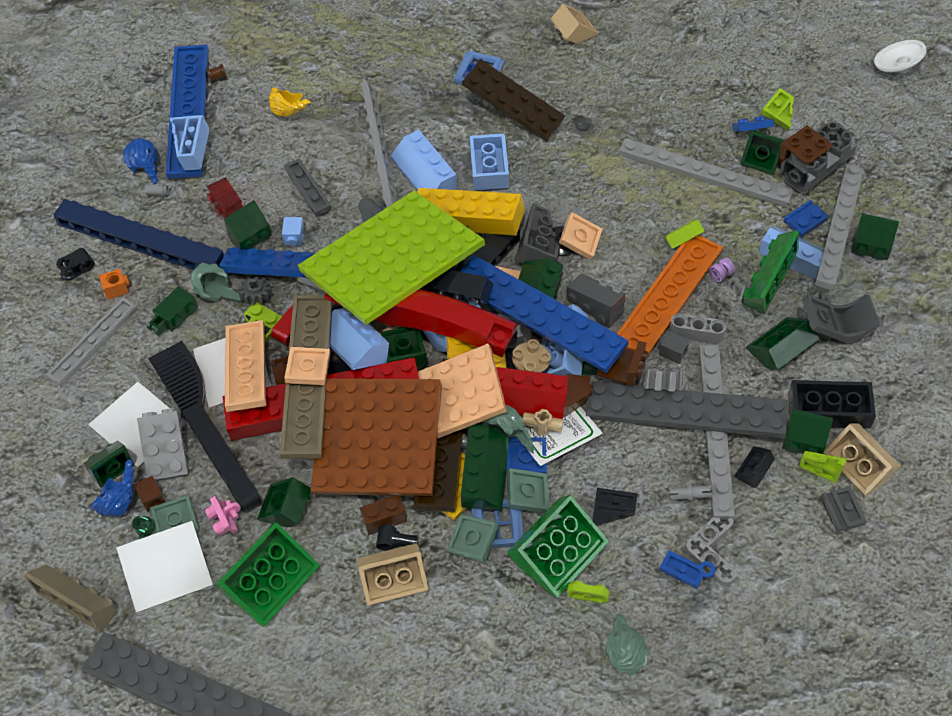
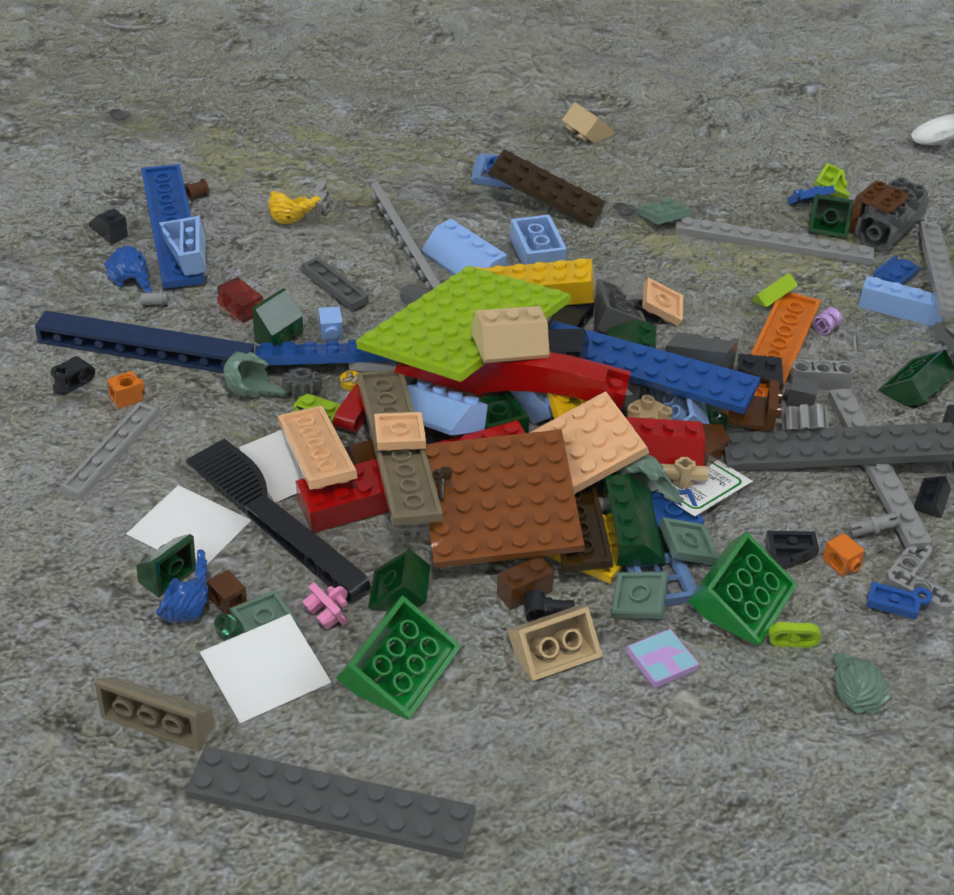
camera: 15 degrees left, 15 degrees down
light grey bracket [137,408,189,480] -> none
dark green brick [147,286,198,336] -> none
green slope [742,230,799,314] -> none
none -> black slope [89,208,128,244]
none -> light grey slope [315,180,330,220]
none -> yellow tile [340,371,359,391]
none -> dark brown hand [432,467,452,501]
none -> tan slope [470,306,550,363]
none -> tile [626,628,699,688]
none -> sand green plate [637,198,692,224]
none -> black wing [737,354,783,391]
none -> orange brick [822,533,865,577]

